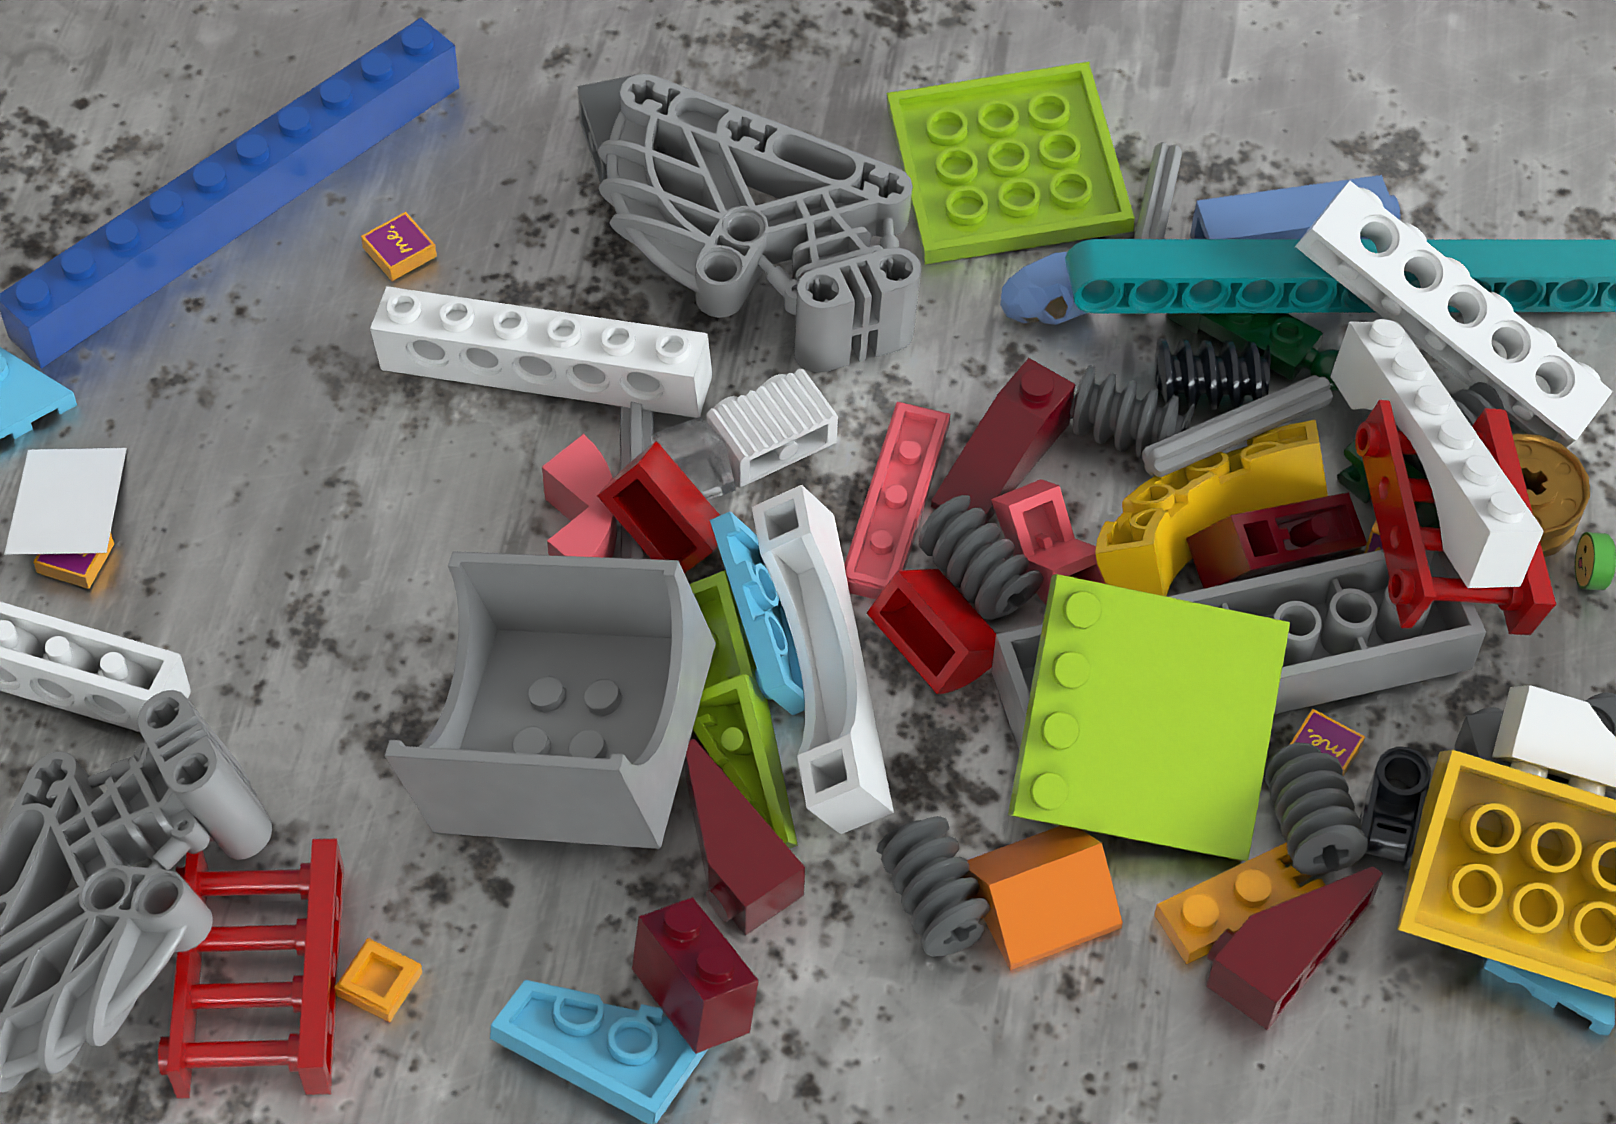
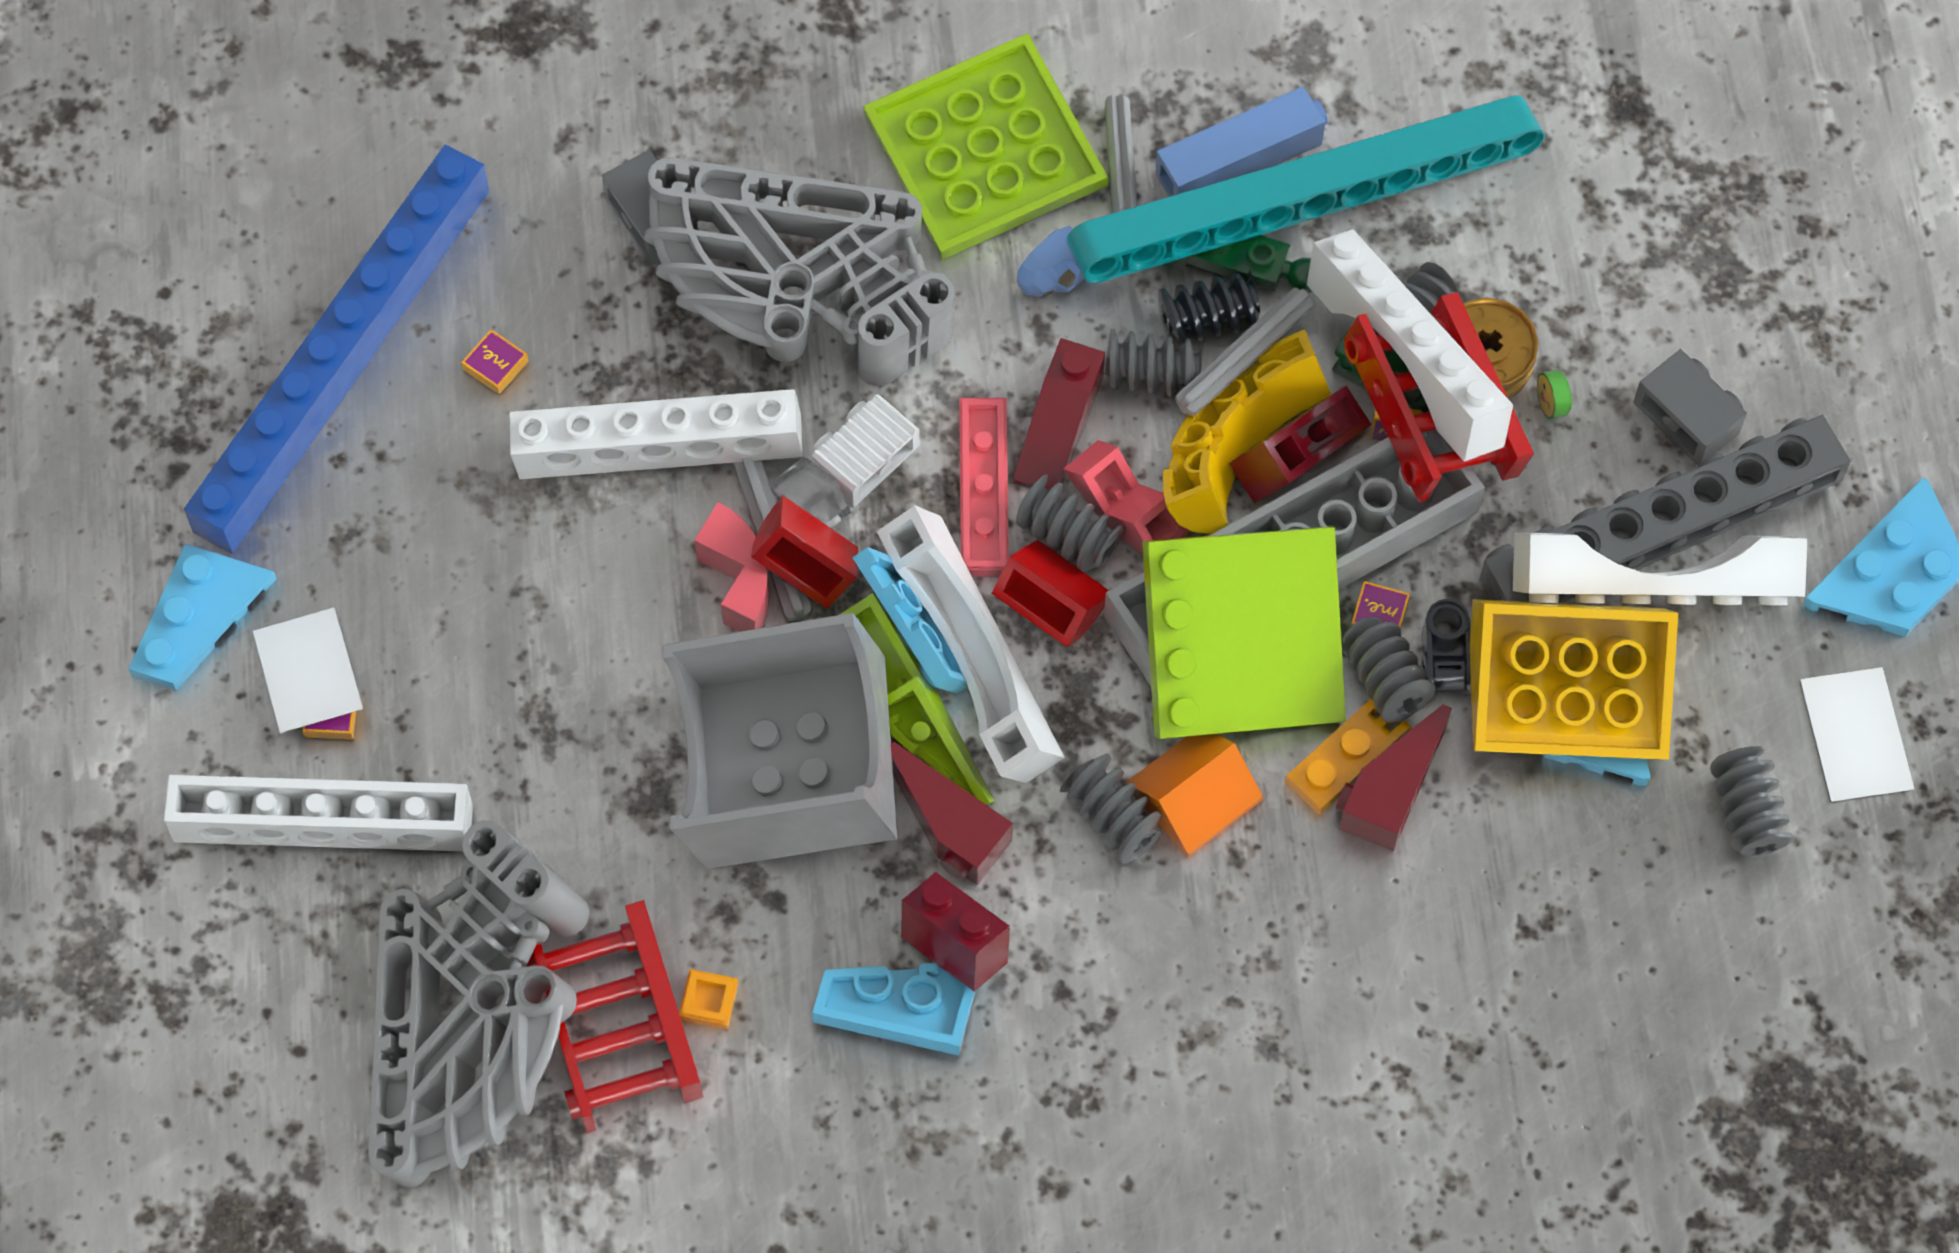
camera: 15 degrees left, 10 degrees up
white brick [1295,181,1613,447] -> none

